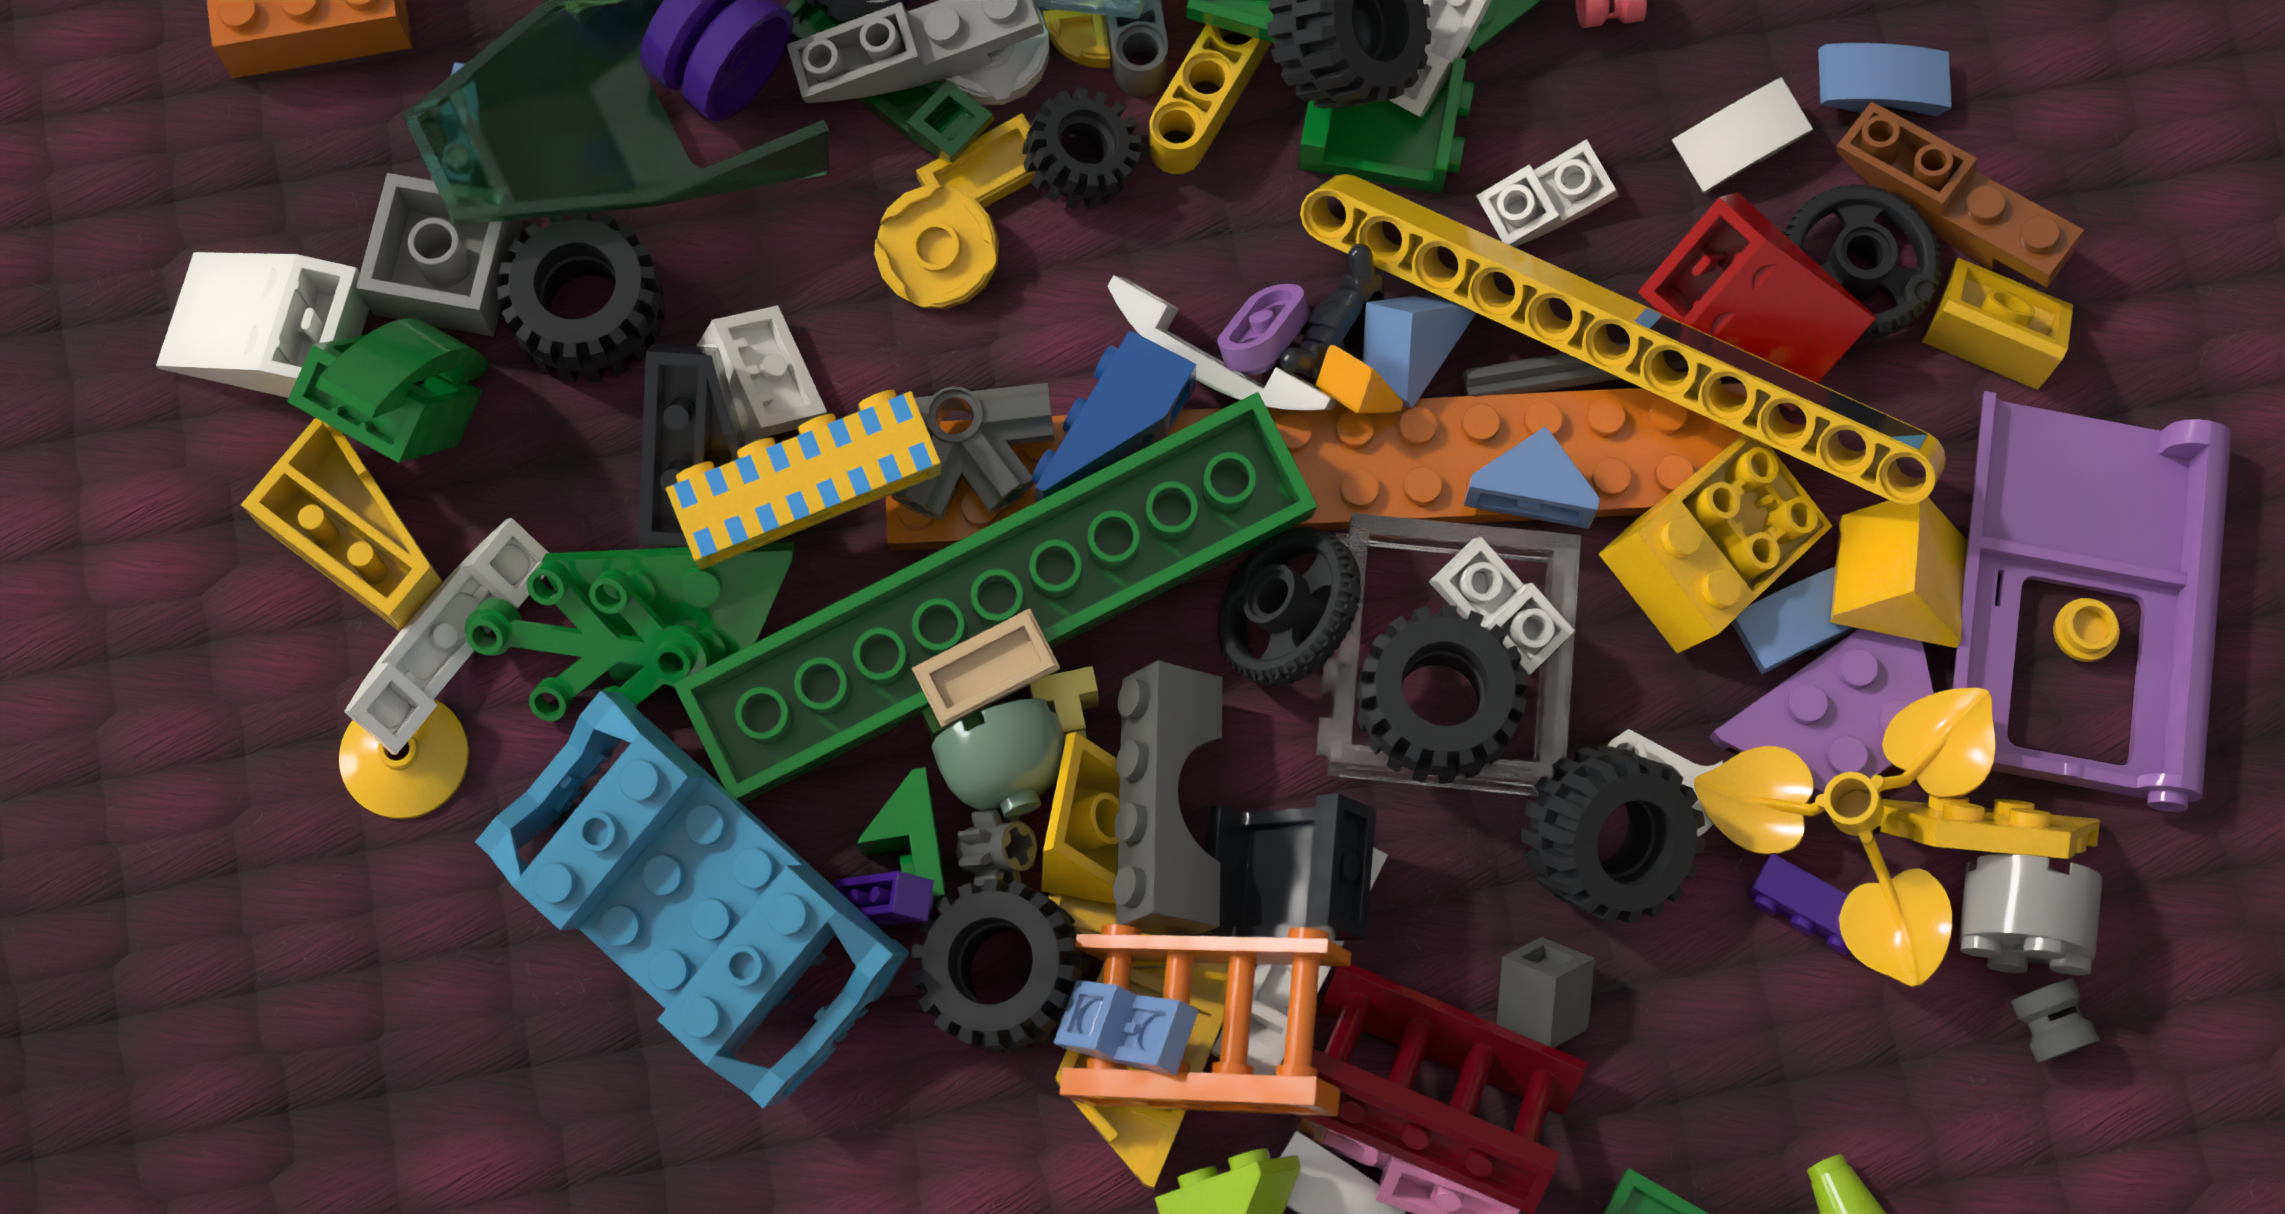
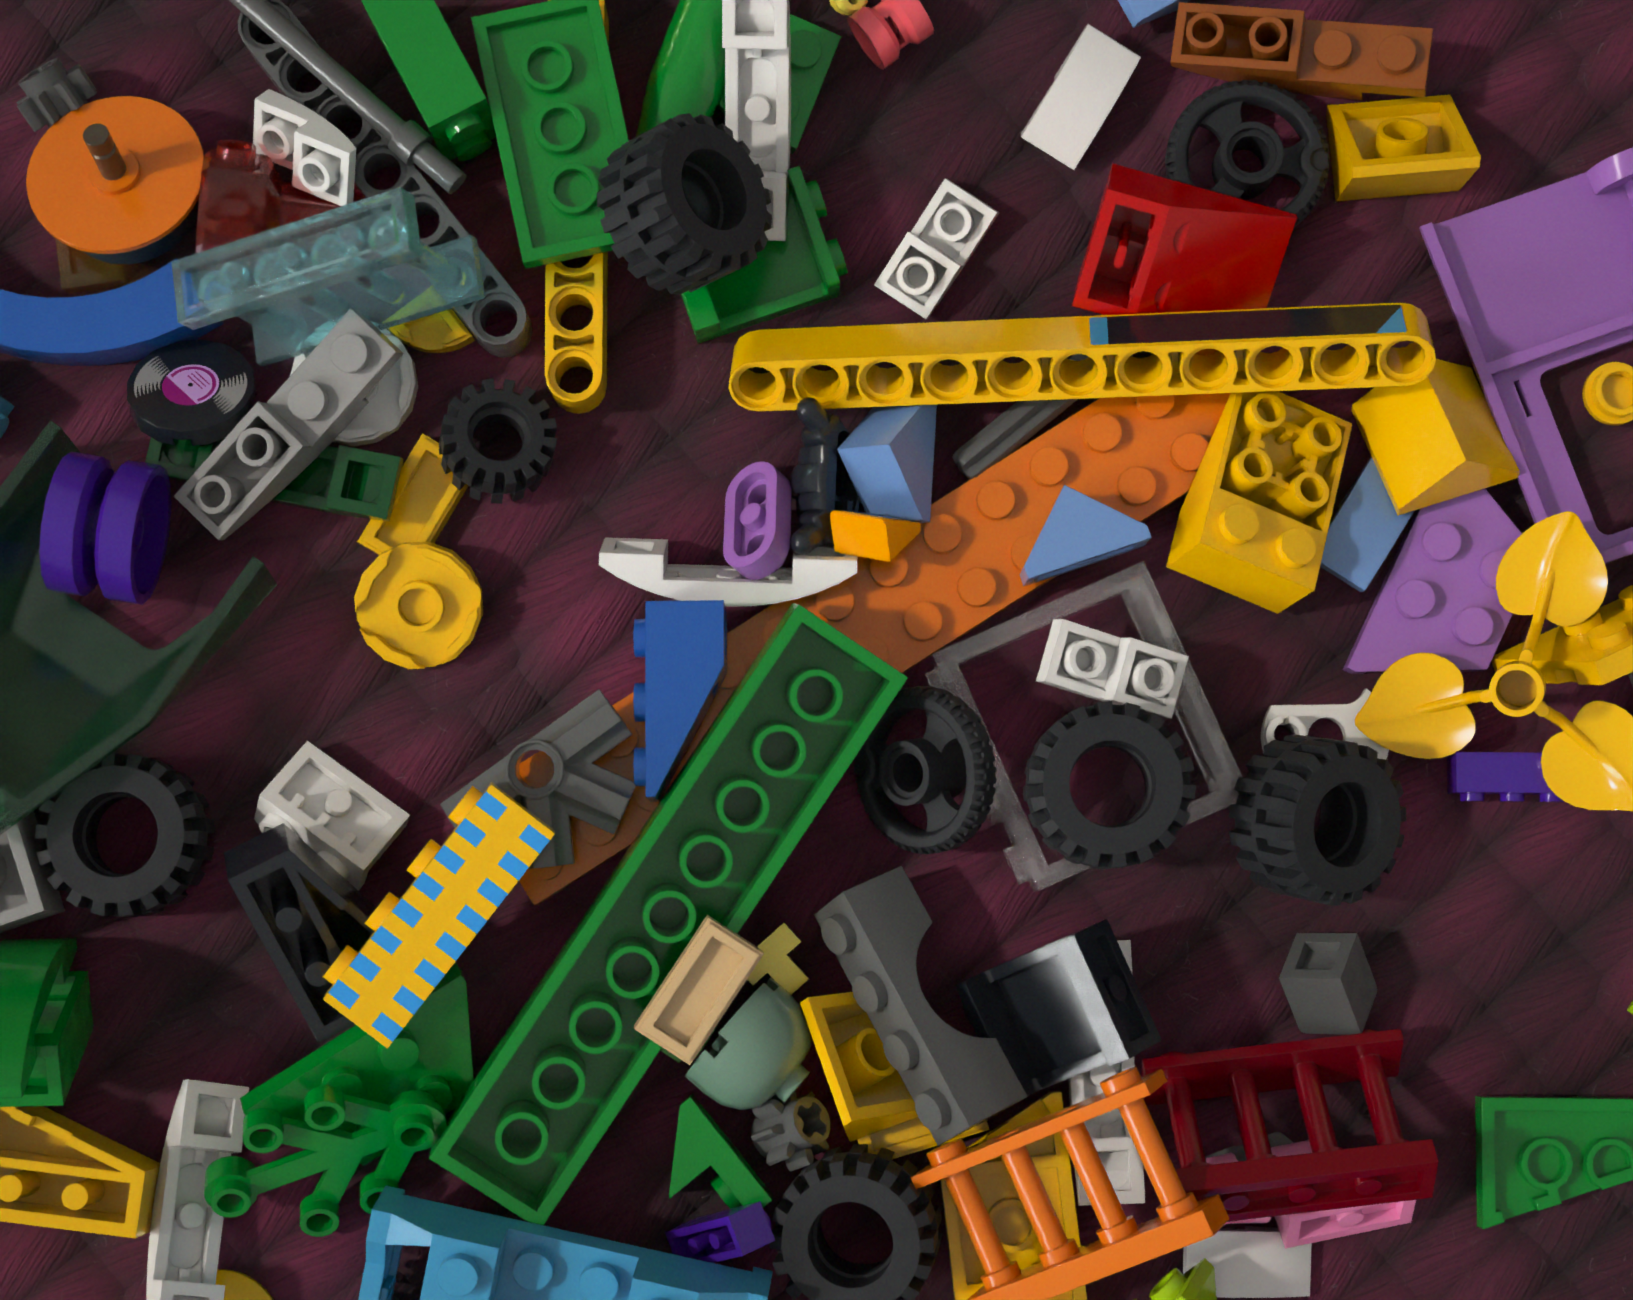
camera: 30 degrees left, 10 degrees up
medium blue slope [1054,980,1199,1075] -> none

